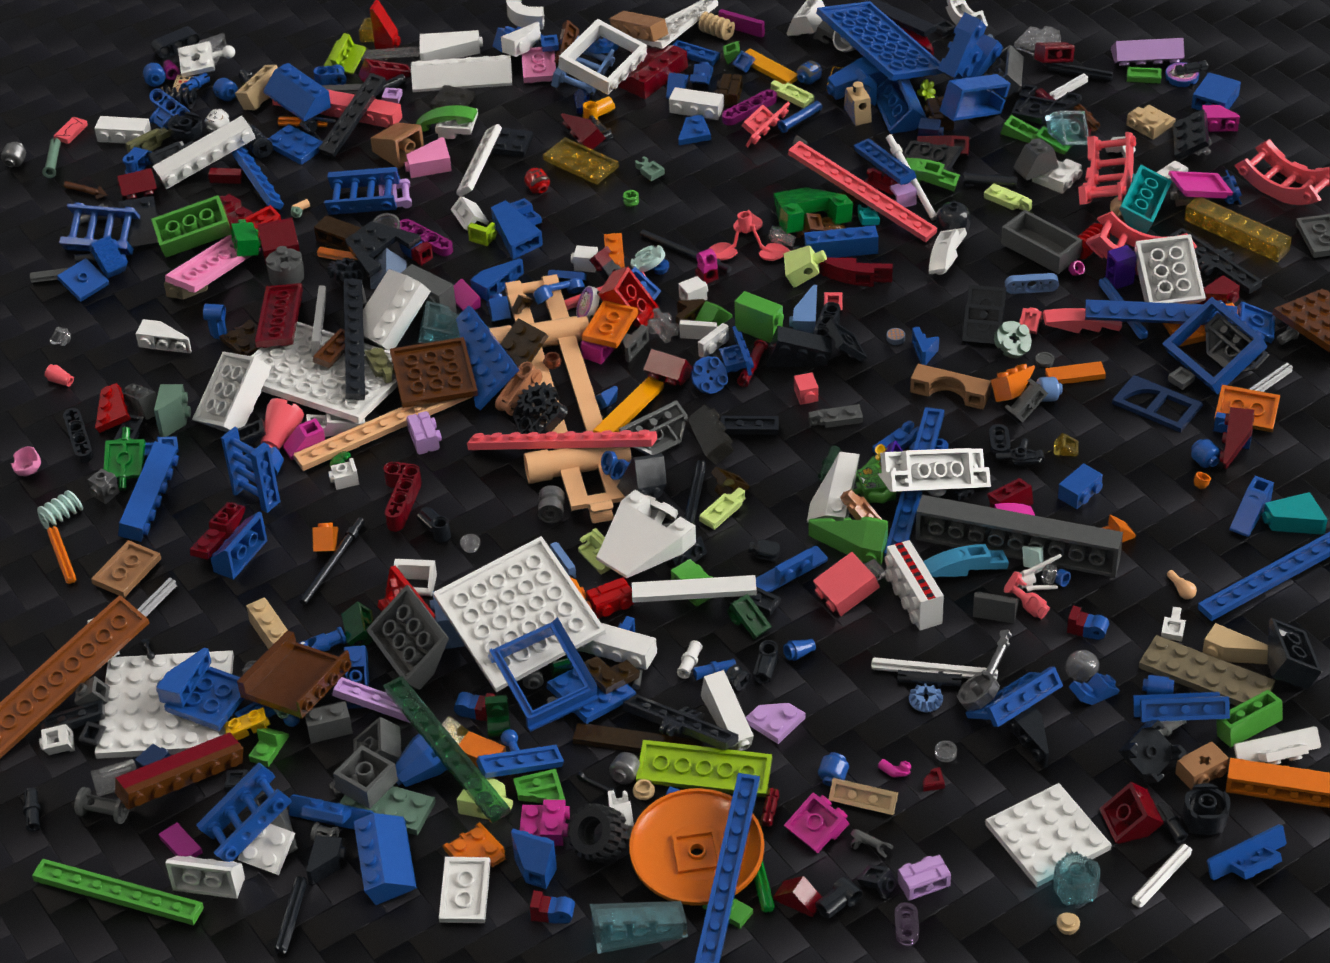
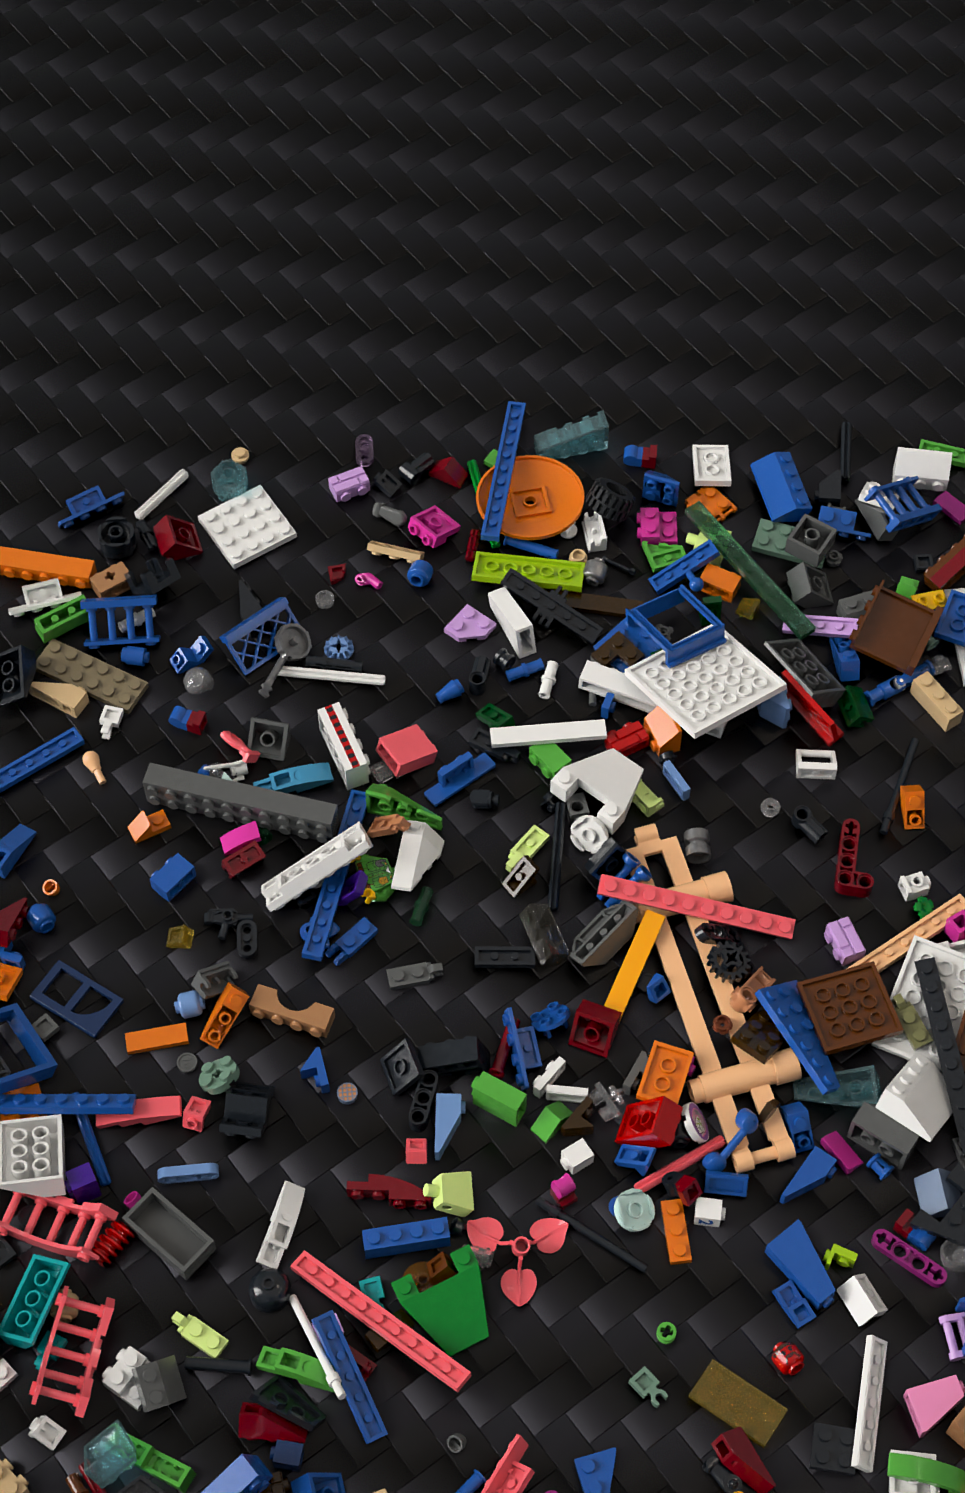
camera: 175 degrees right, 15 degrees up
blue cone [395,734,447,787] -> none
blue leg [454,692,495,721] -> none
coral brick [794,373,818,405] -> none

